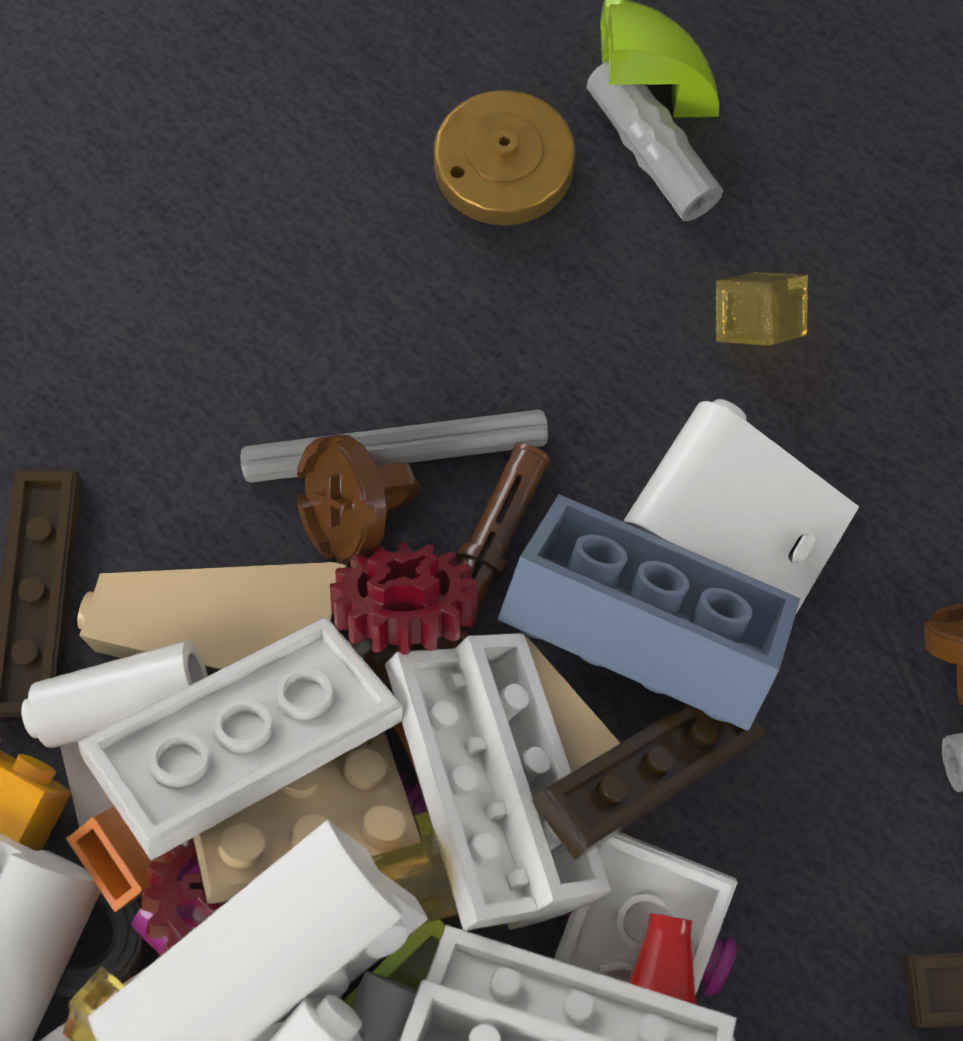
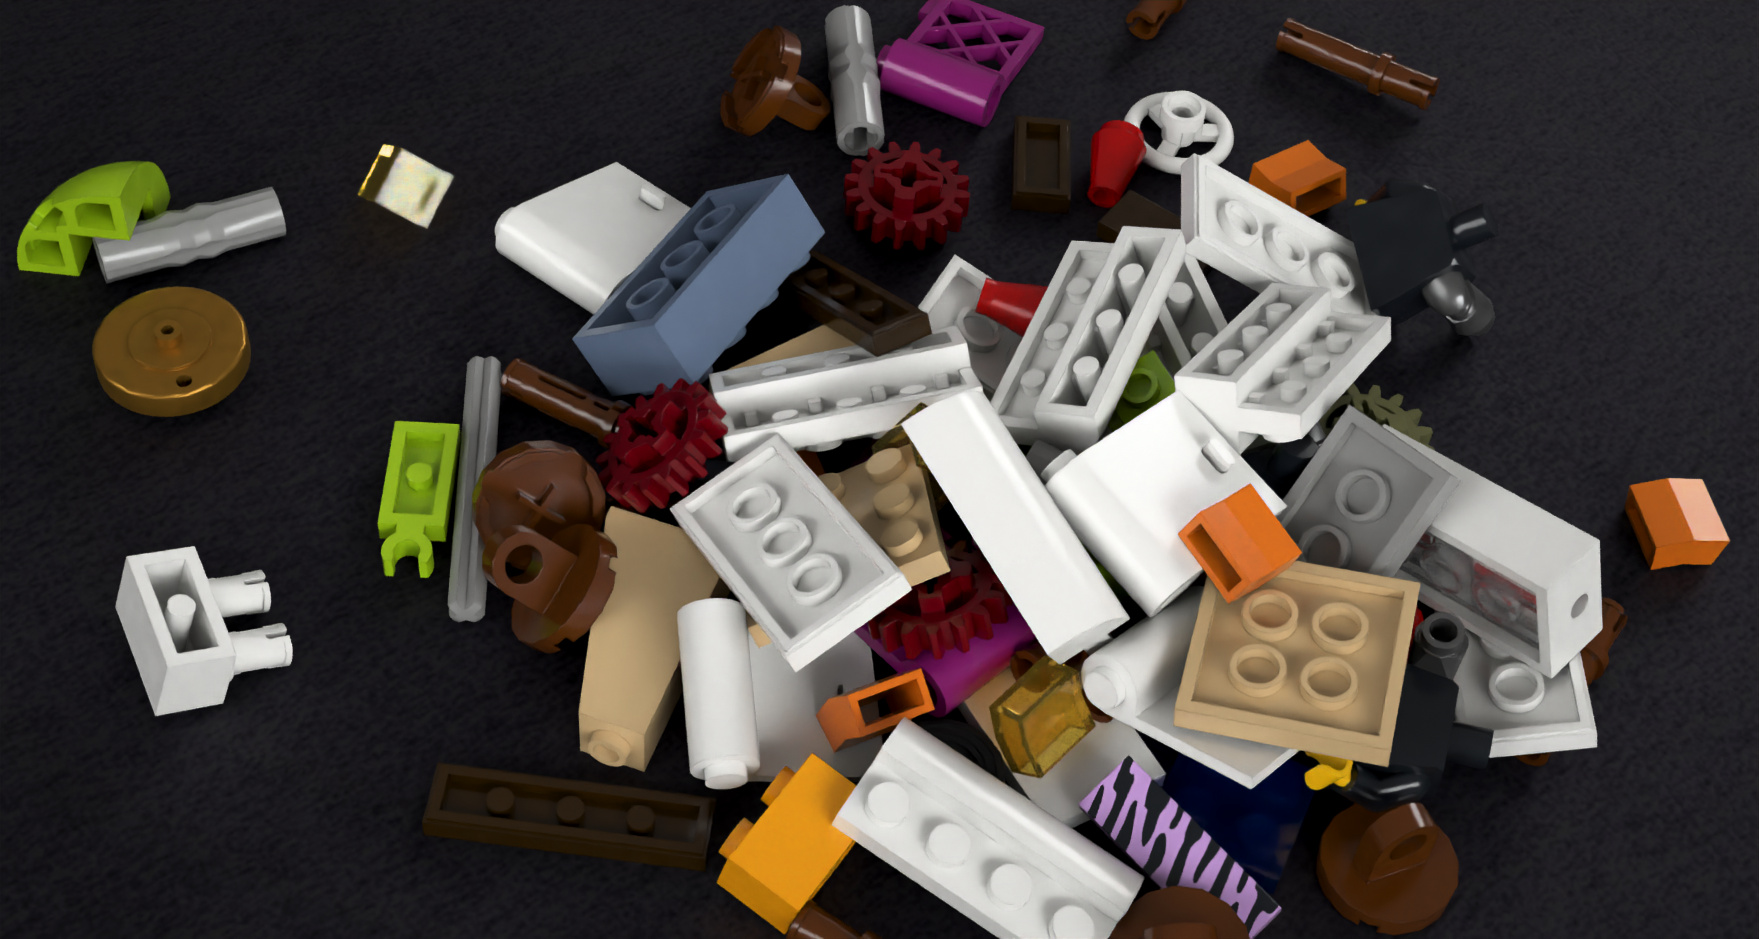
camera: 90 degrees left, 20 degrees down
none -> white brick [115,546,293,716]
none -> lime plate [378,421,461,578]
none -> reddish brown tile [482,523,617,654]
none -> dark red gear [843,141,970,250]

